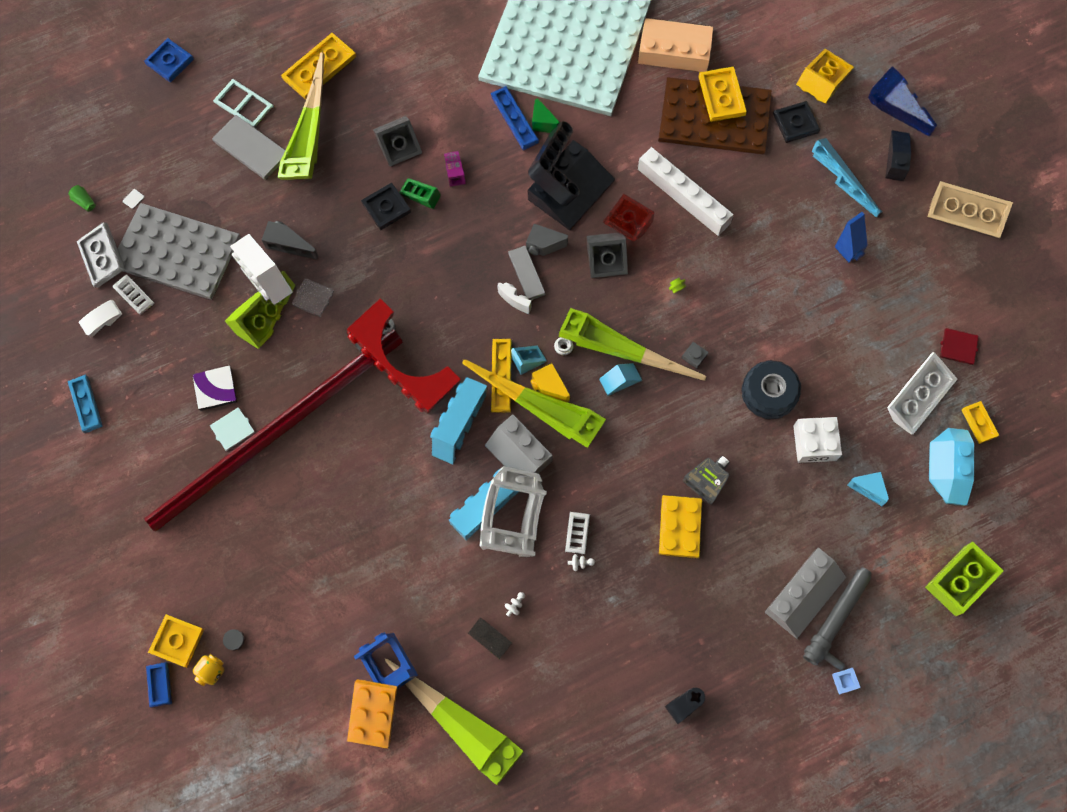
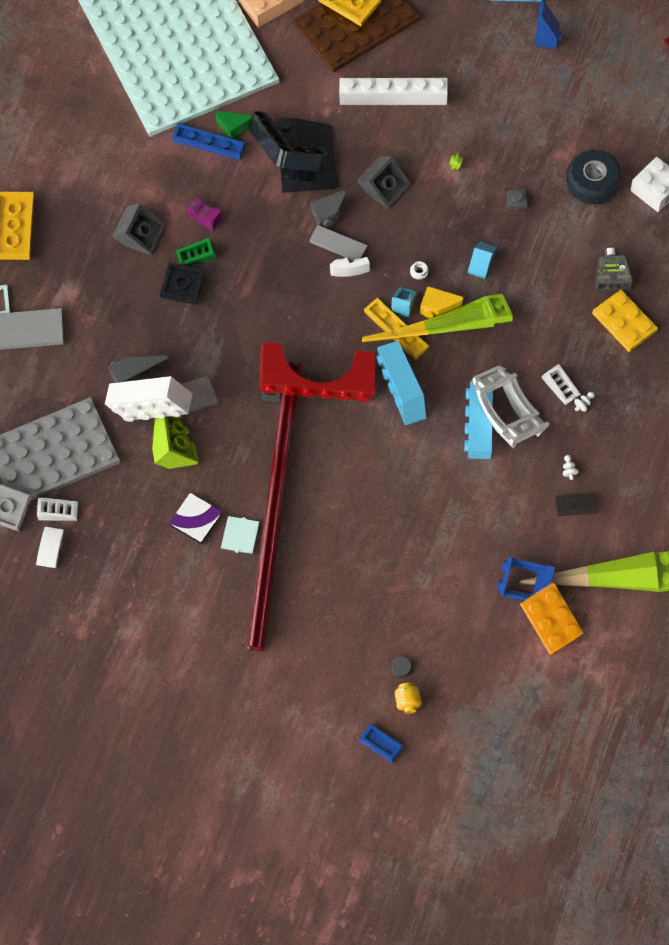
camera: 45 degrees left, 5 degrees down
dark azure tile [68,375,103,433] -> none
yellow plate [148,614,205,668] -> none
lime plate [278,52,325,180] -> none
light grey slope [485,414,552,474] -> none
lime plate [559,308,706,380] -> none
clear red slope [603,194,654,241] -> none

